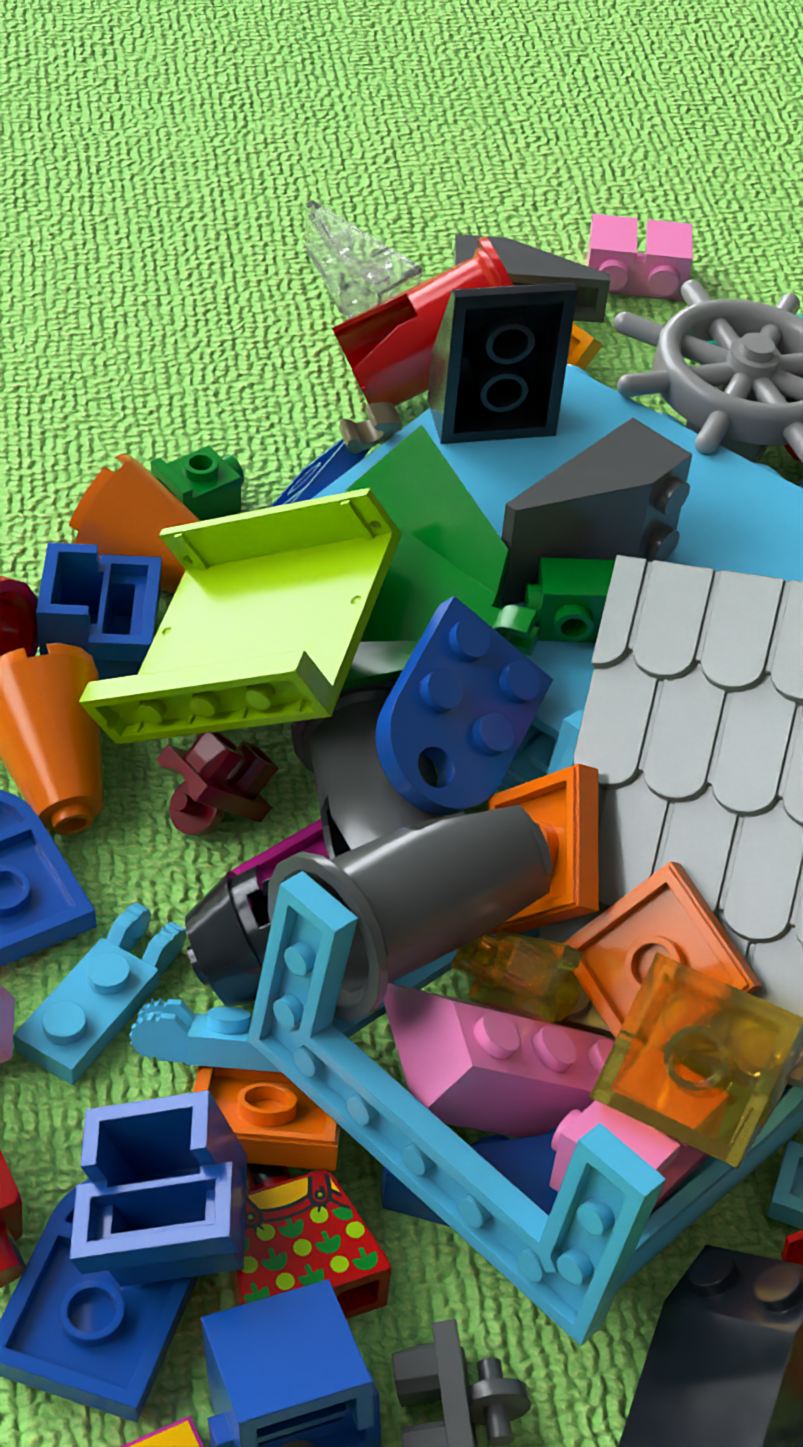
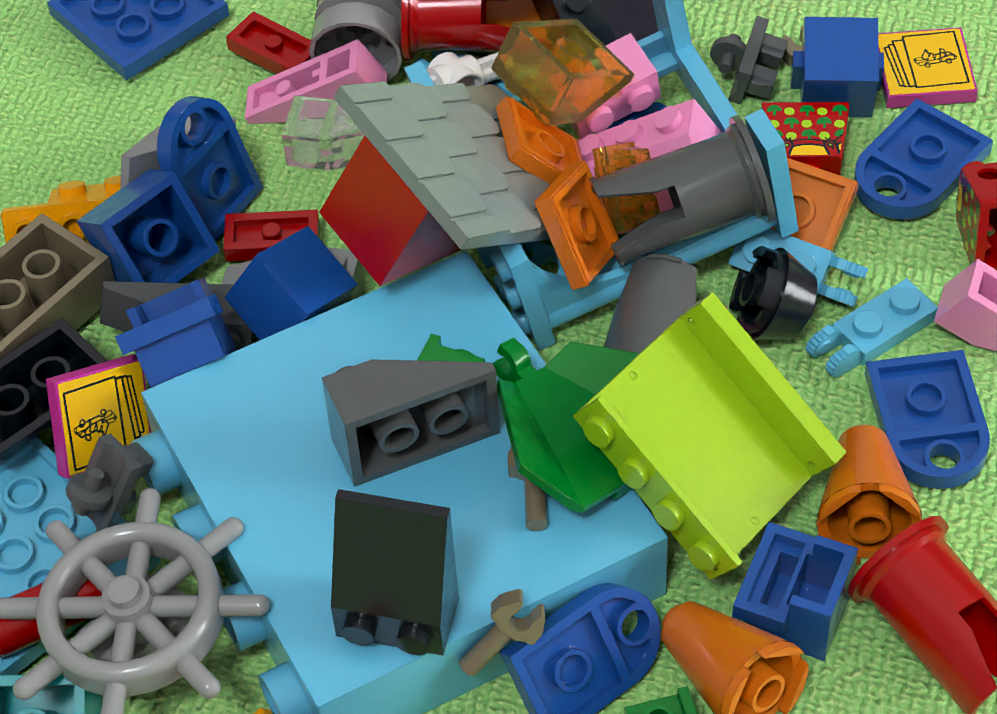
camera: 150 degrees left, 5 degrees up
blue plate [70,1090,247,1287] -> none
blue plate [375,596,553,815] -> none

